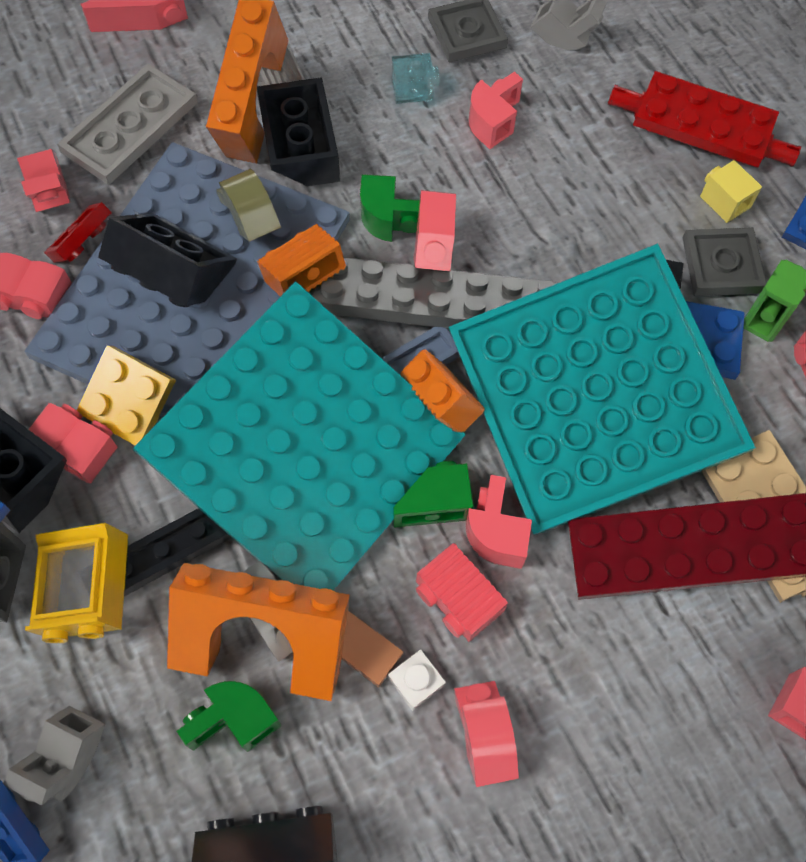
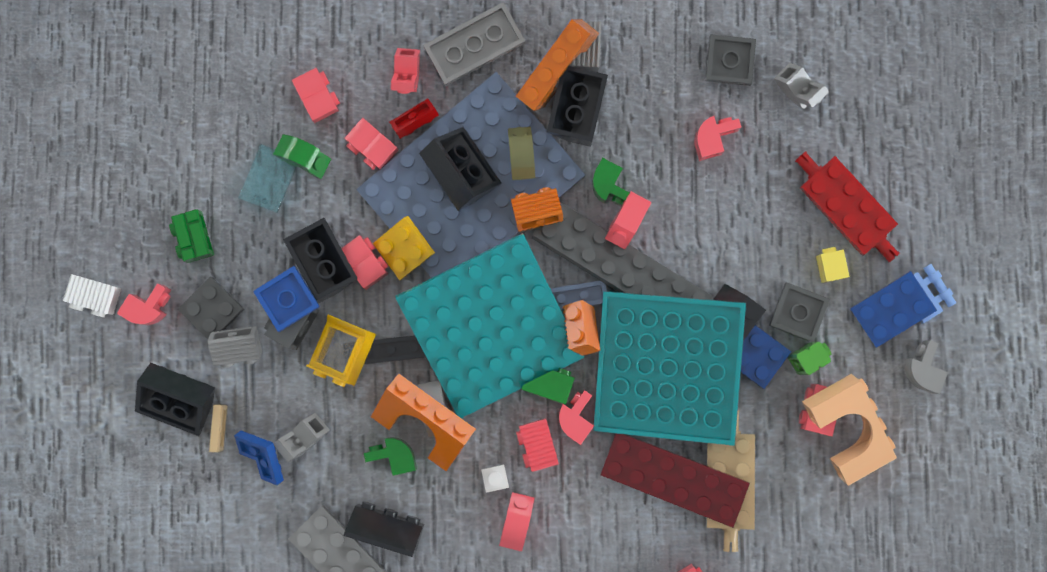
camera: 30 degrees right, 20 degrees up
nougat tile [341,611,403,687] -> none
clear light blue brick [392,53,440,104] -> none

